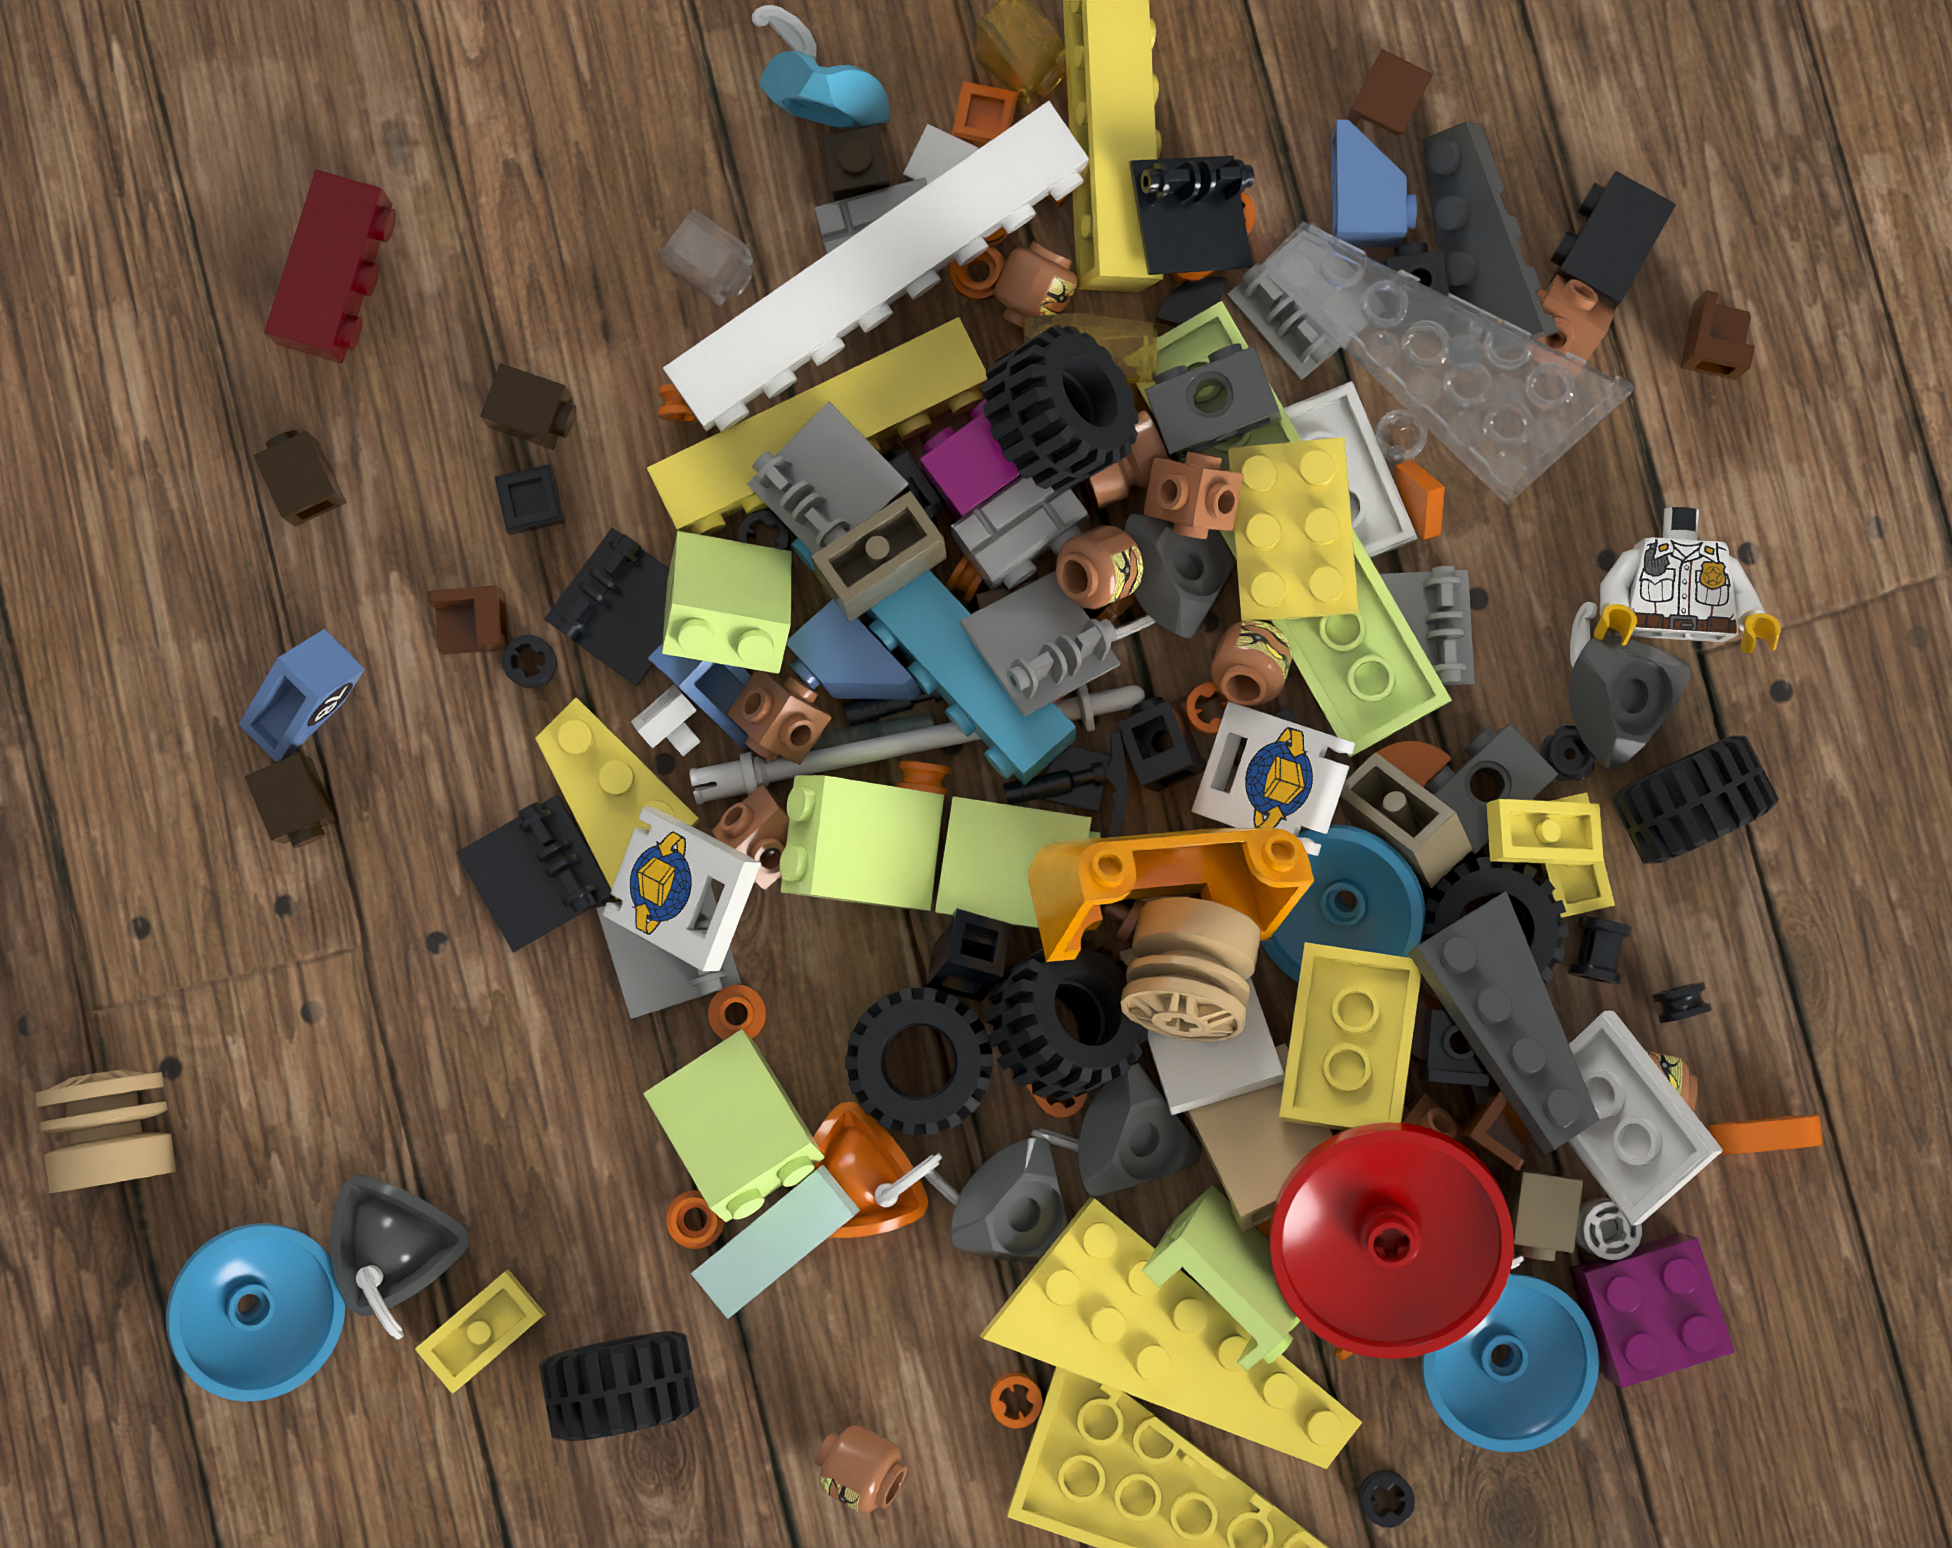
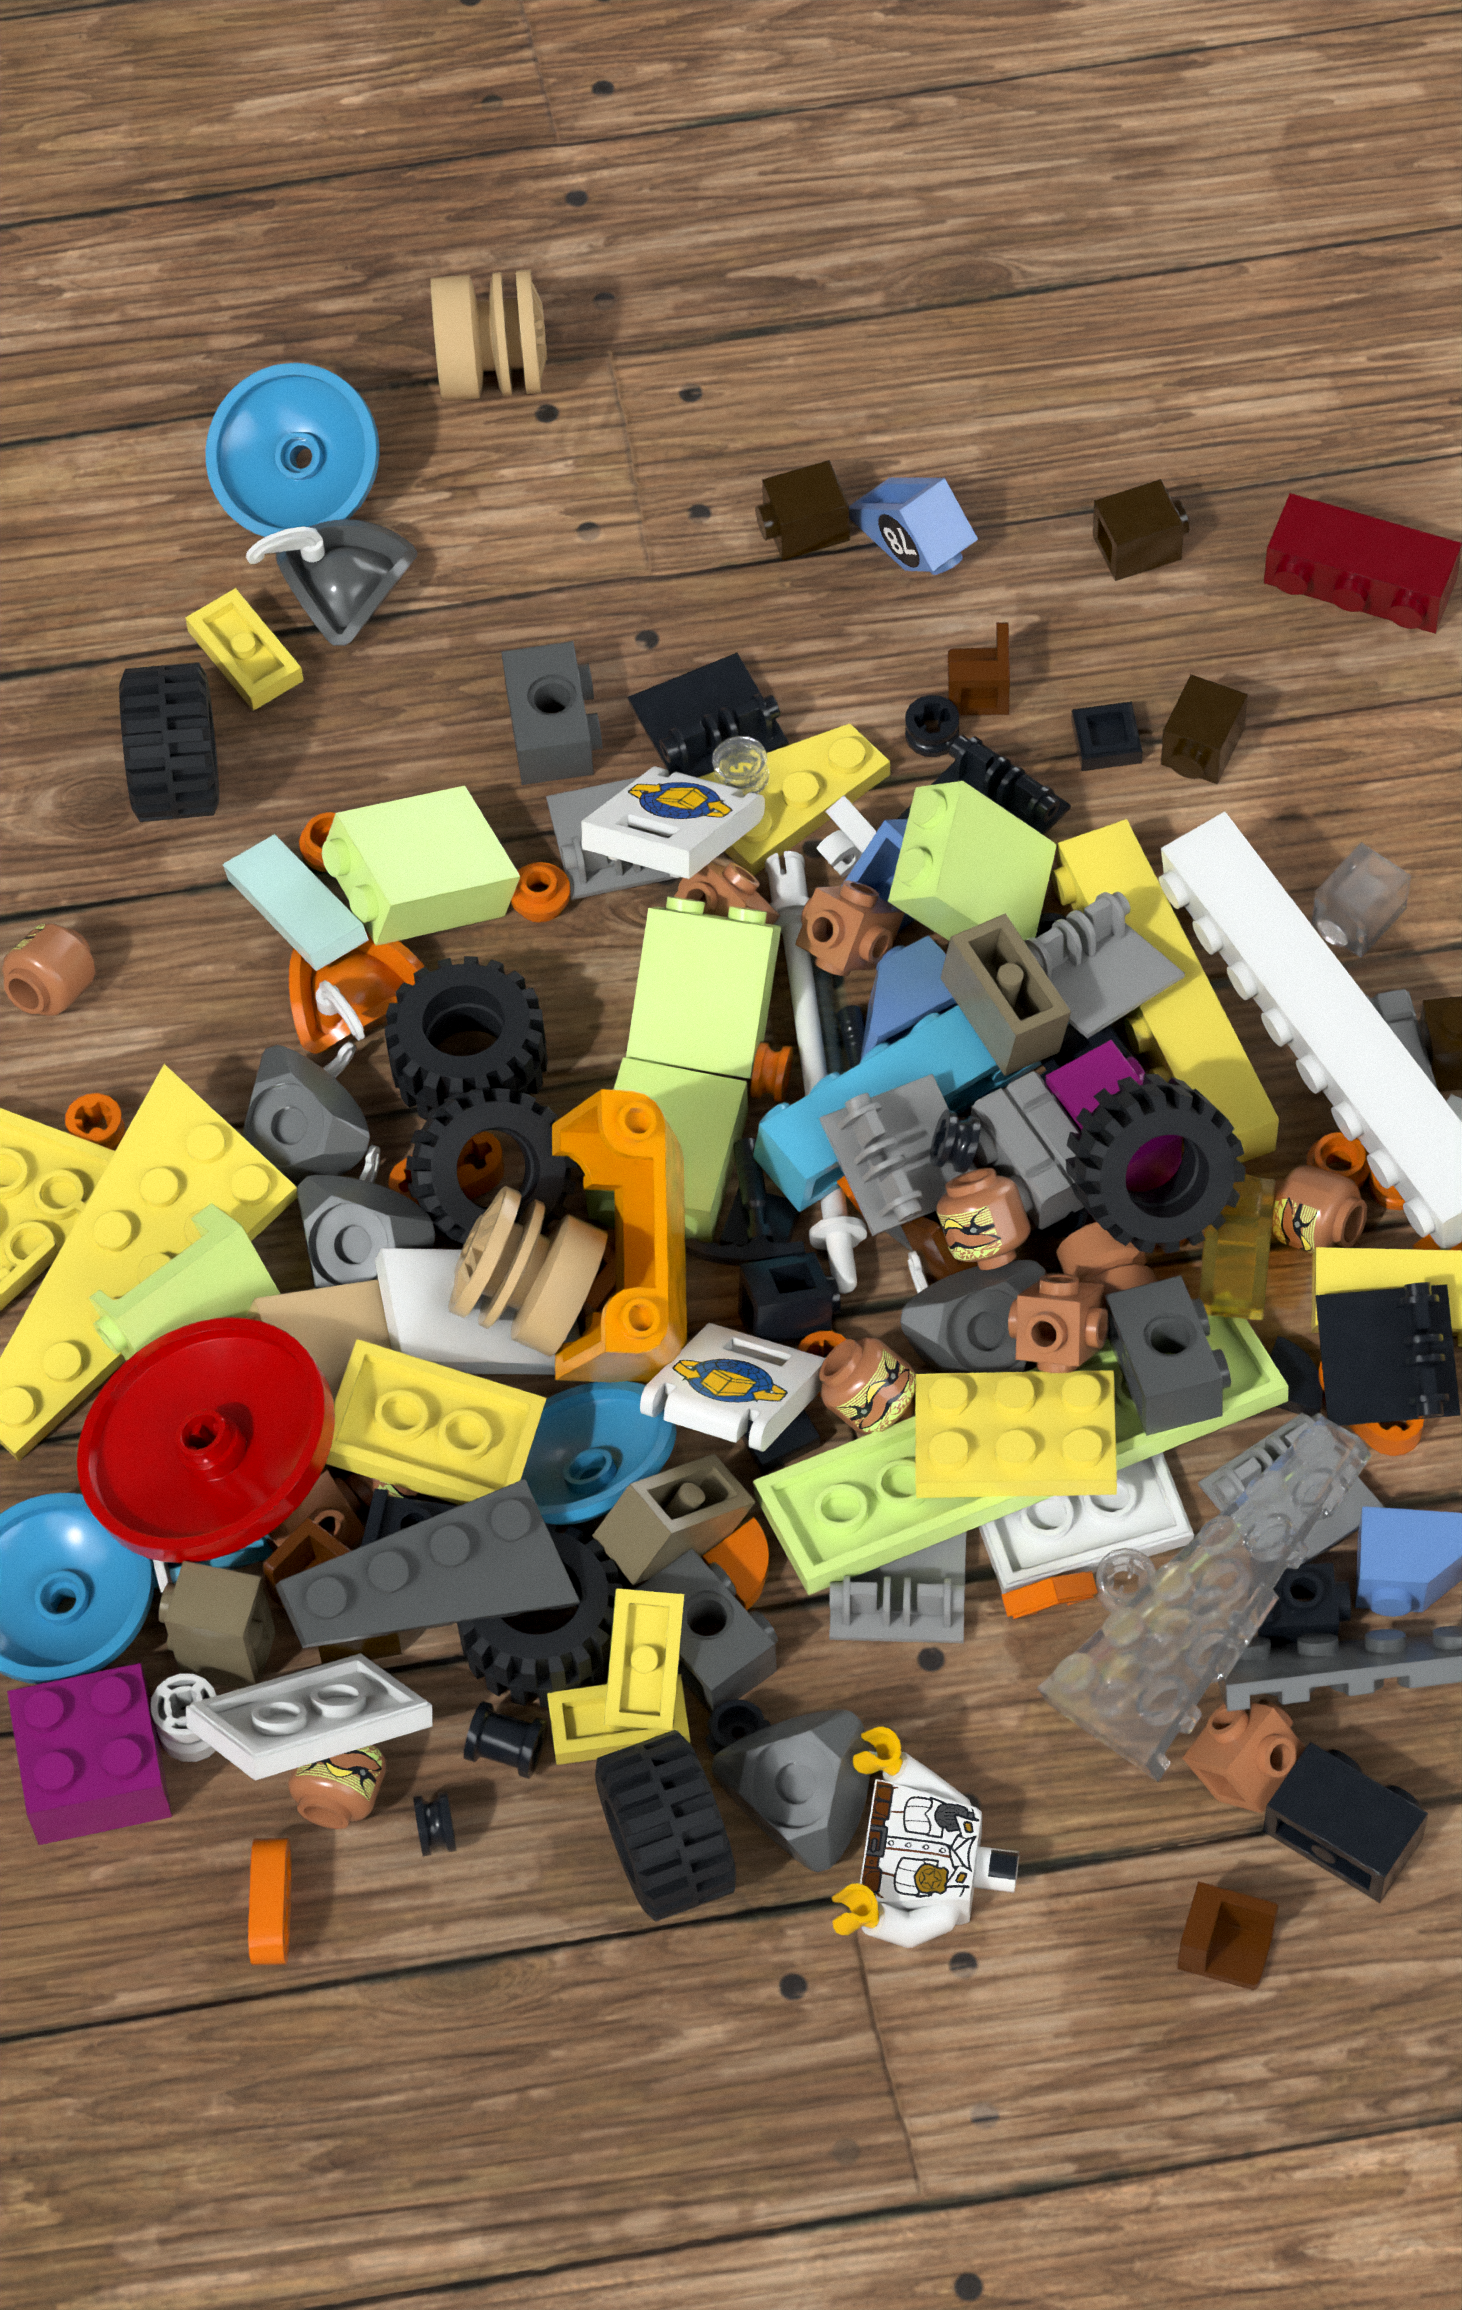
camera: 100 degrees right, 25 degrees down
black brick [926,908,1012,1002] -> none
none -> dark grey brick [501,641,603,785]
none -> clear bush [712,736,769,797]
none -> black bush [930,1109,980,1174]

